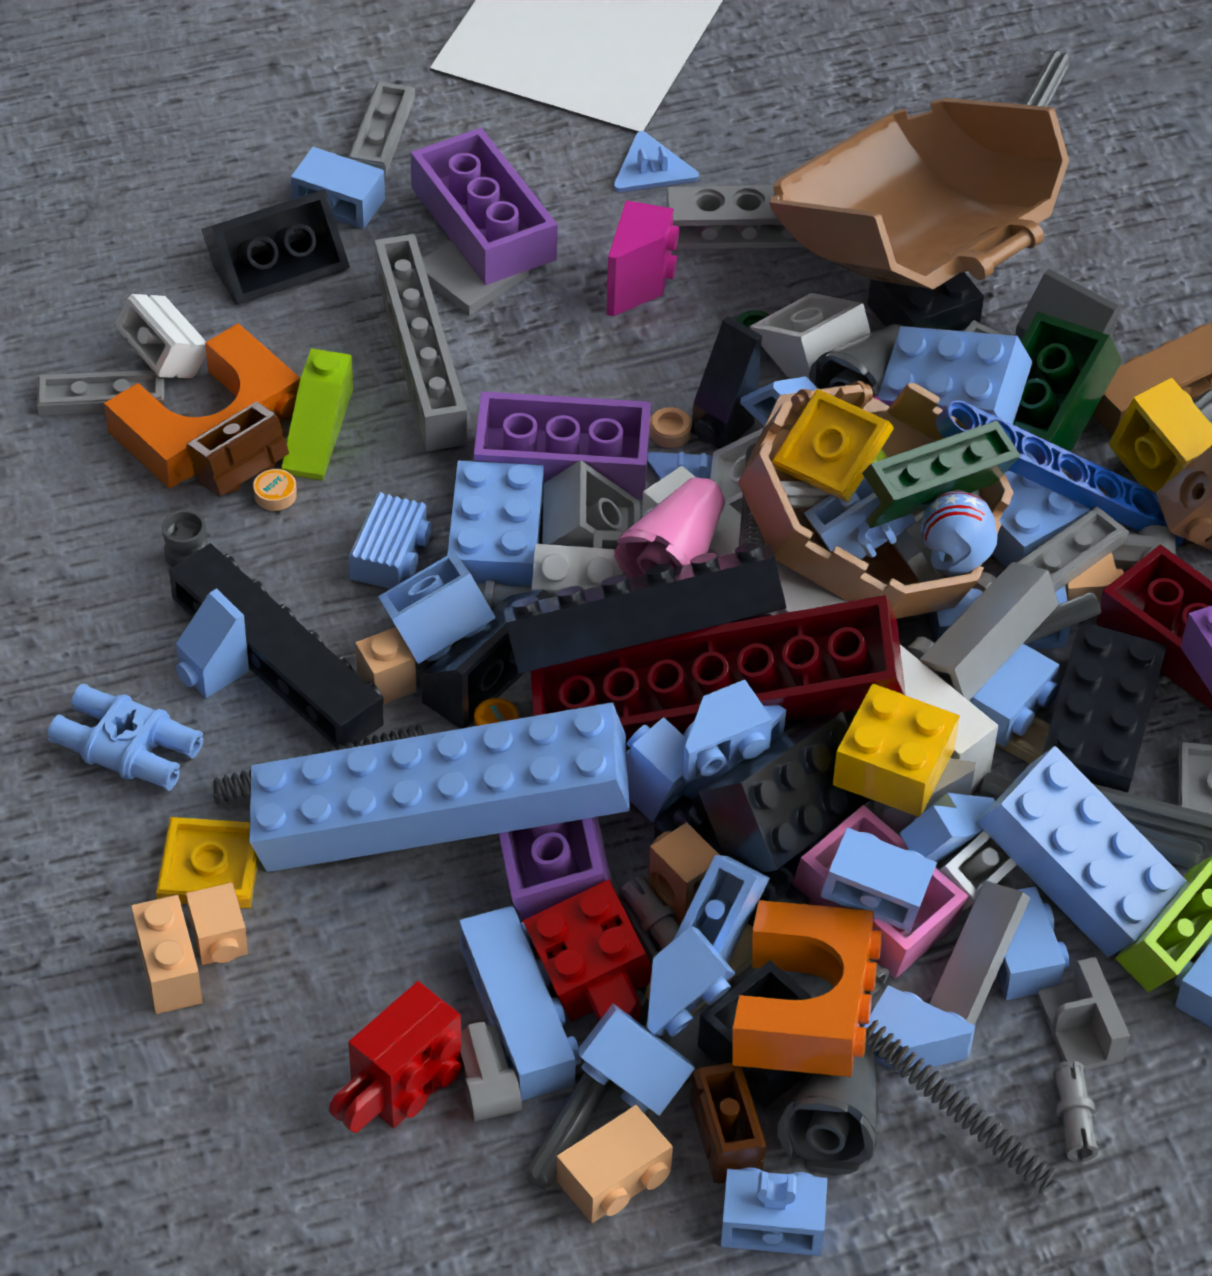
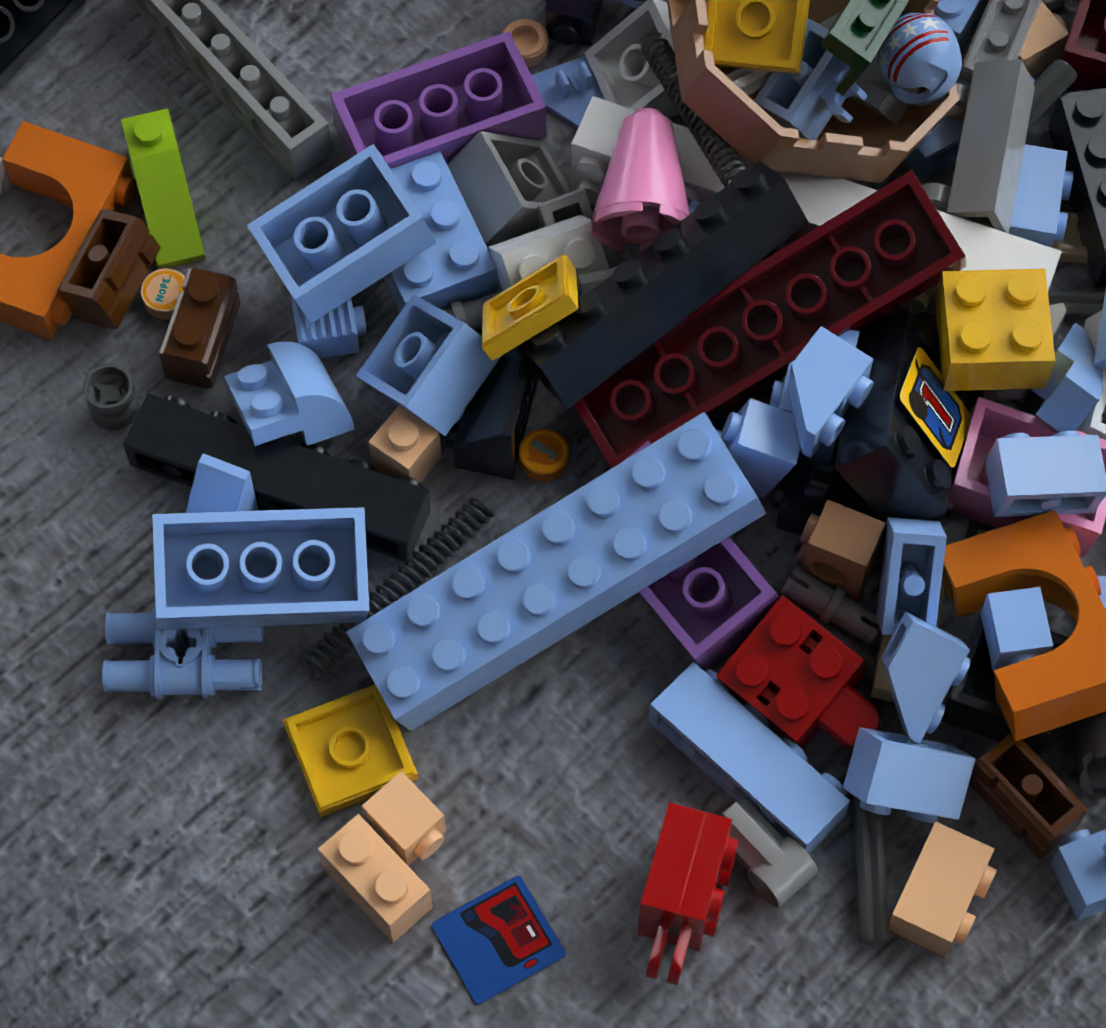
camera: 25 degrees left, 15 degrees up
none -> light blue brick [152,507,369,630]
none -> reddish brown brick [159,267,241,389]
none -> light blue brick [224,342,355,446]
none -> light blue brick [247,144,437,324]
none -> sticker [431,876,566,1004]
none -> yellow tile [482,254,578,361]
none -> sticker [900,347,971,468]
none -> light blue brick [981,587,1053,672]

